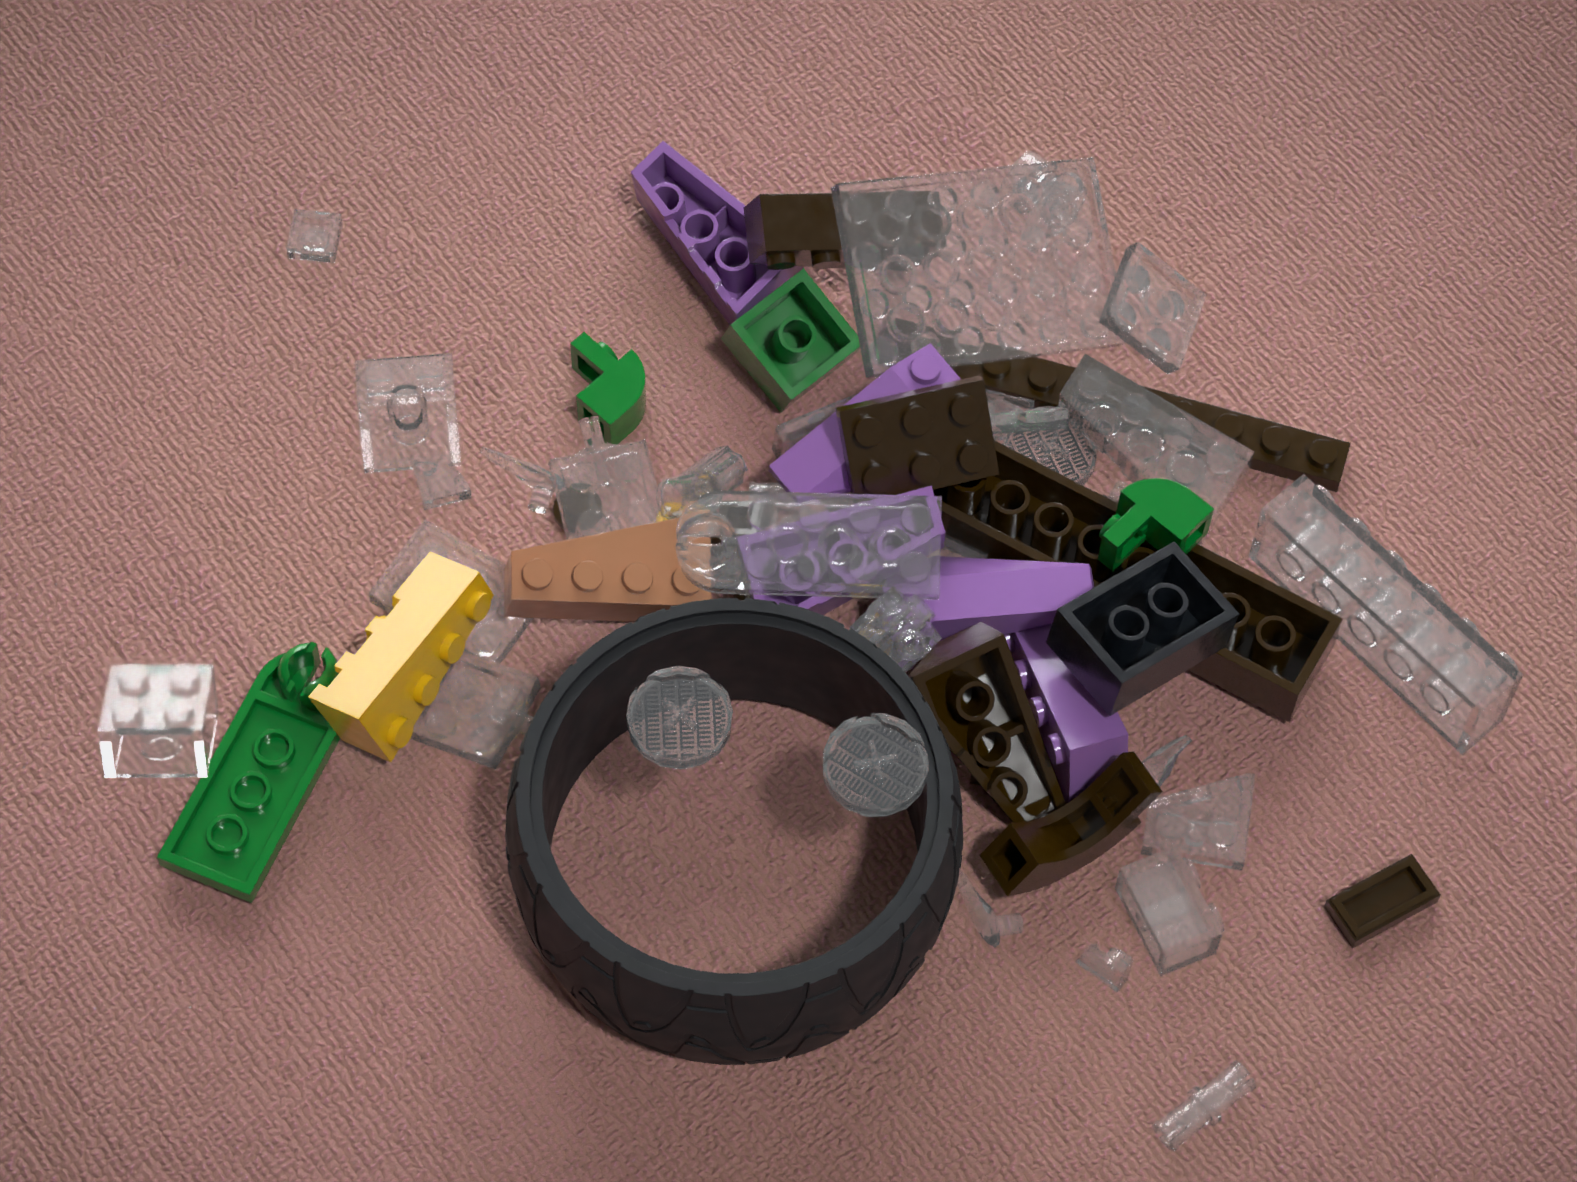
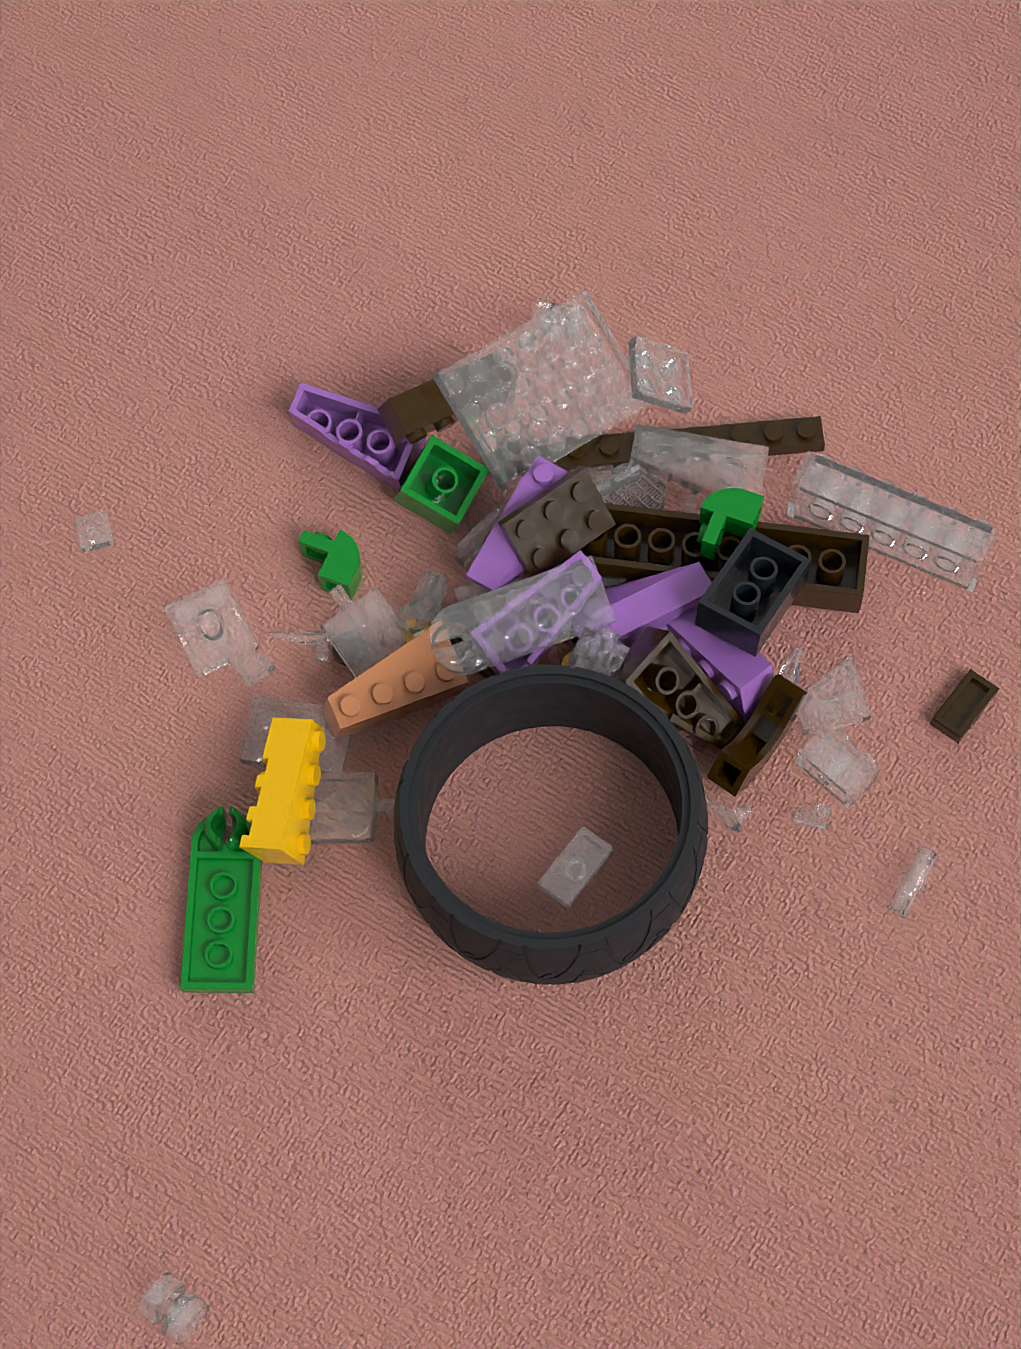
camera: 15 degrees left, 5 degrees up
clear brick [98,663,219,778] -> none
clear tile [626,666,733,770] -> none
clear tile [822,713,929,817] -> none
none -> clear plate [538,826,613,908]

